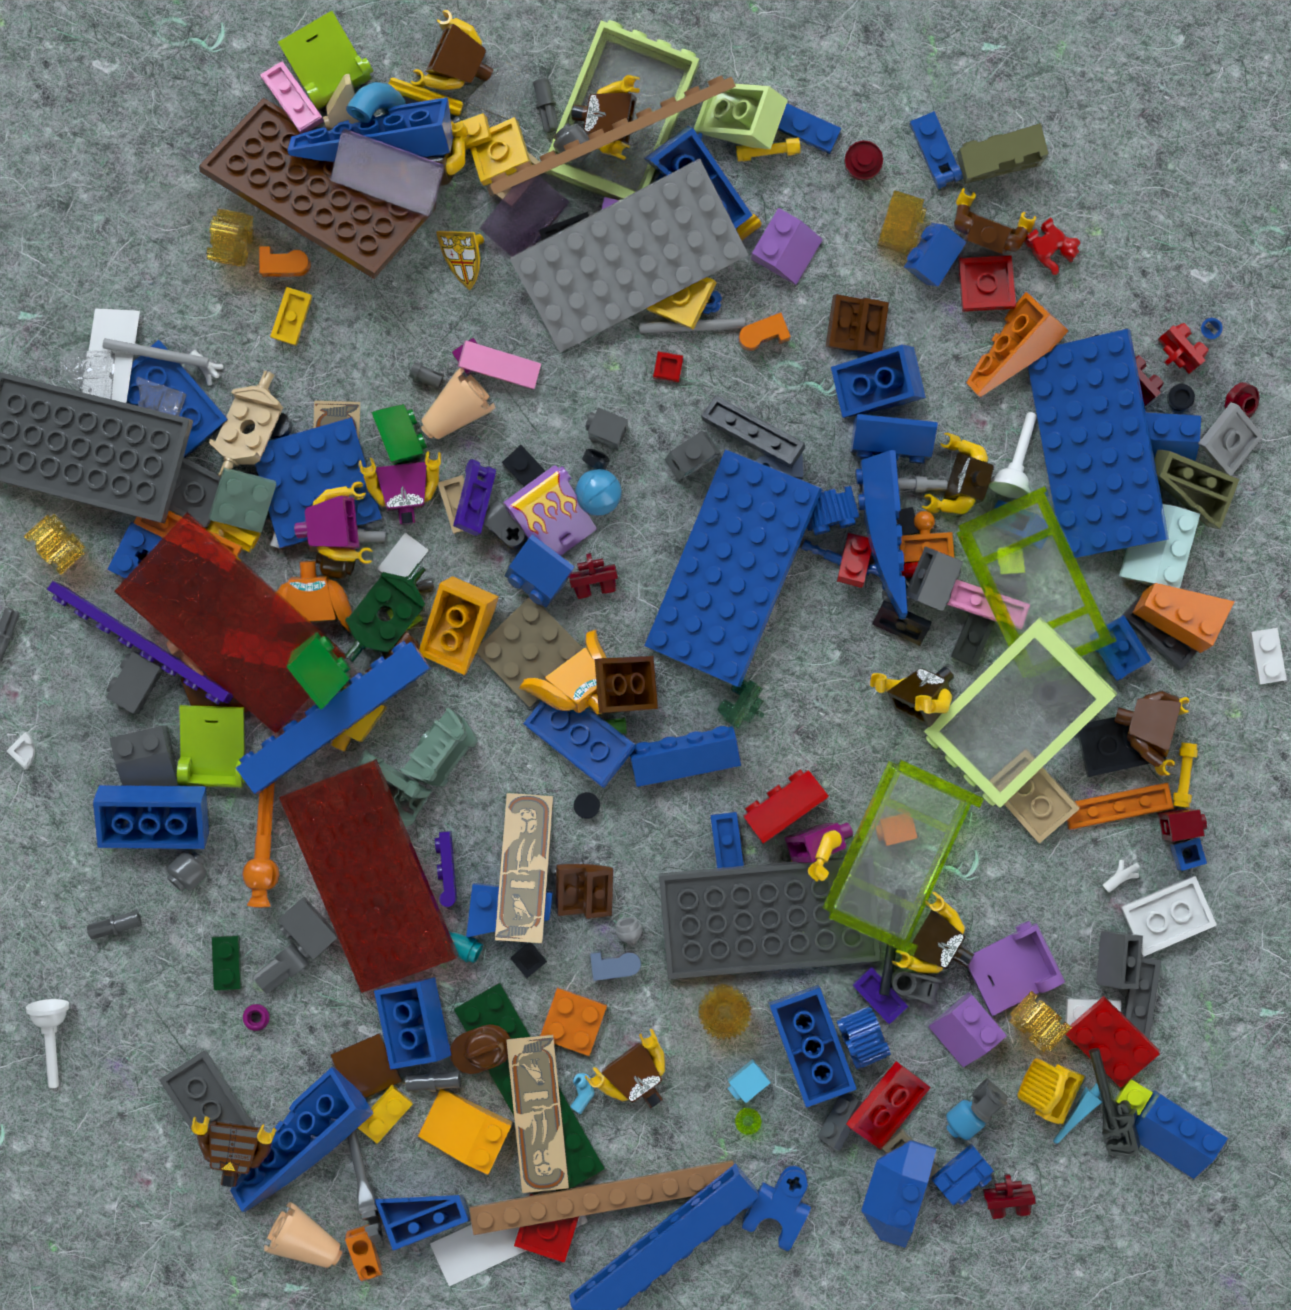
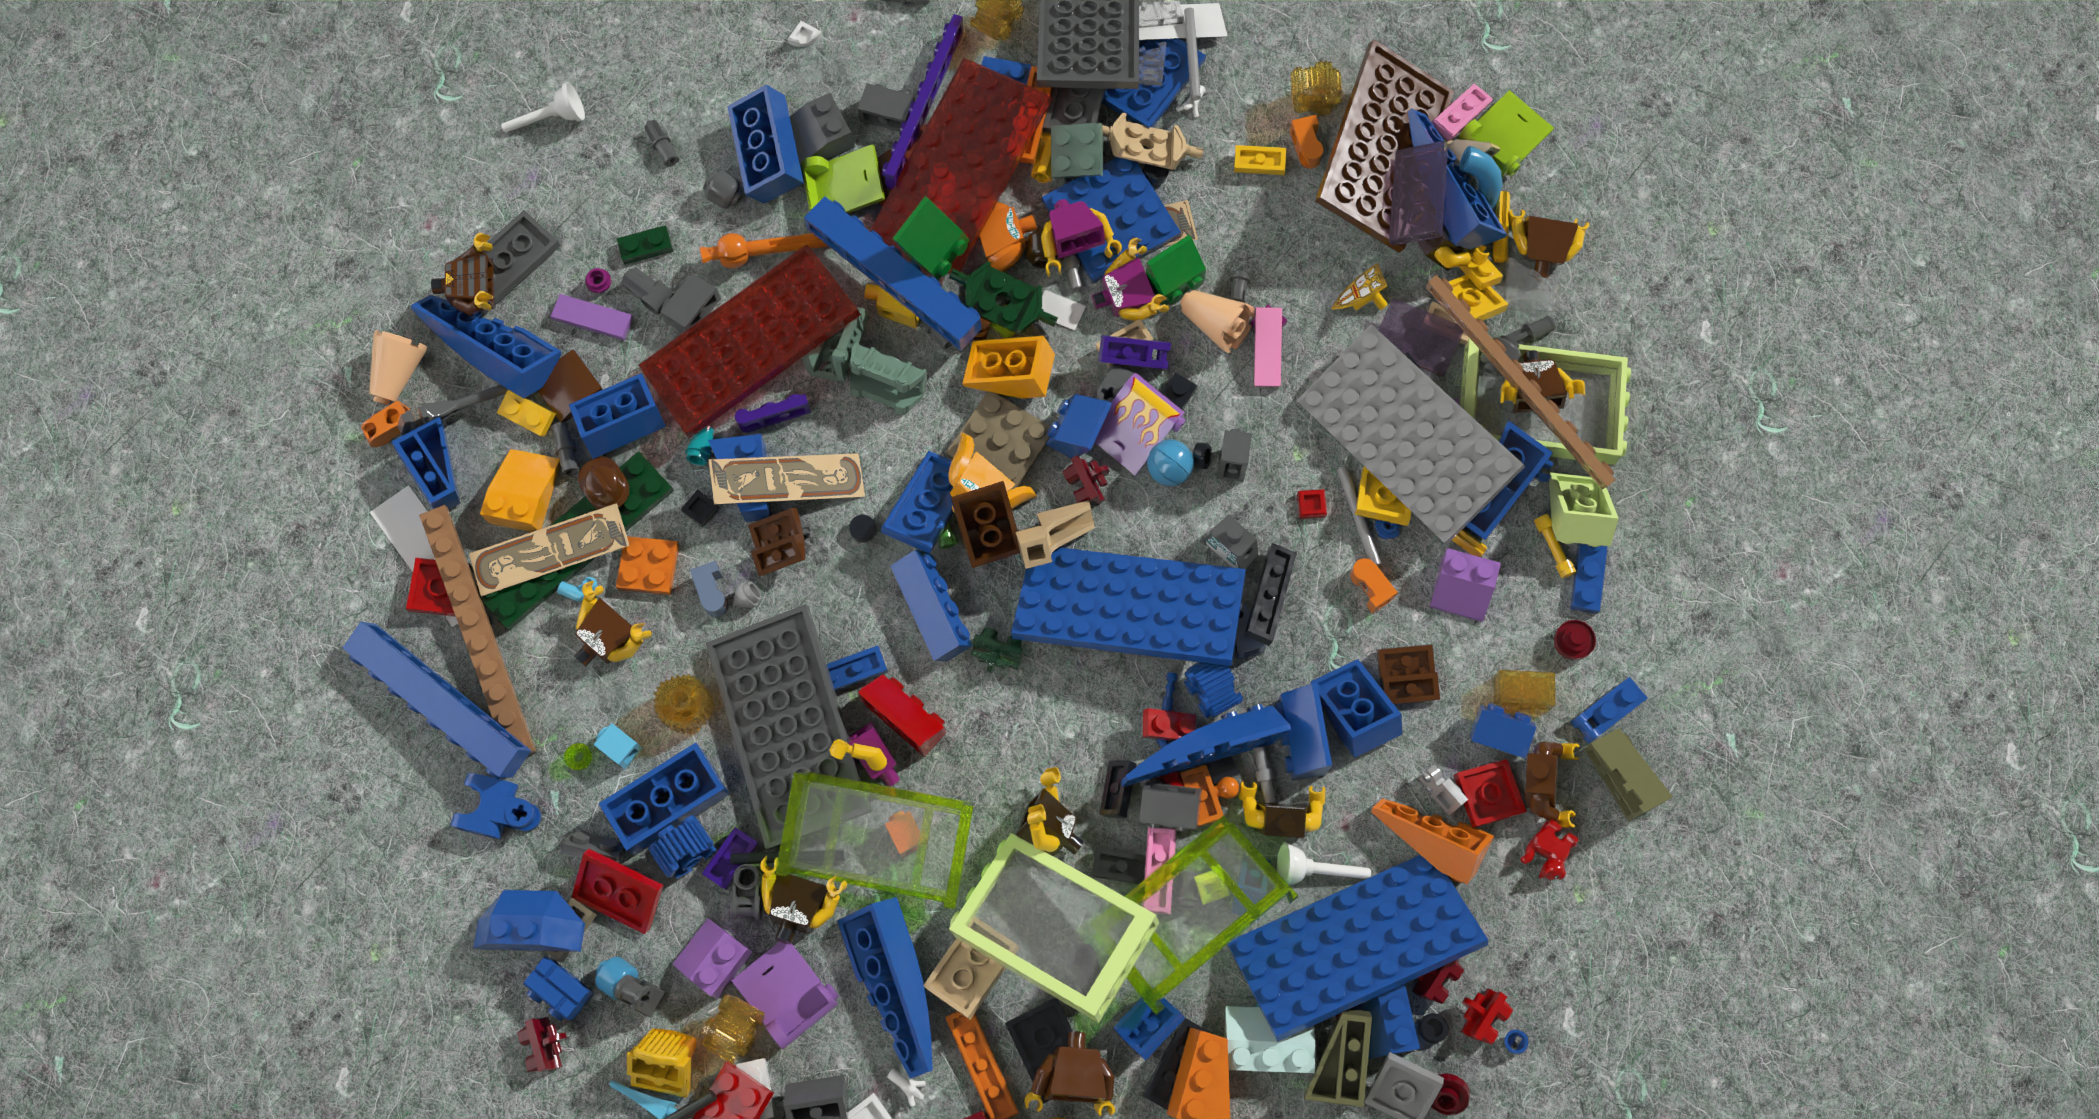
camera: 75 degrees right, 15 degrees down
none -> medium lavender tile [550,294,633,341]
none -> blue wedge [837,897,933,1079]
none -> tan arch [1015,500,1095,569]
none -> light grey plate [1419,765,1468,816]

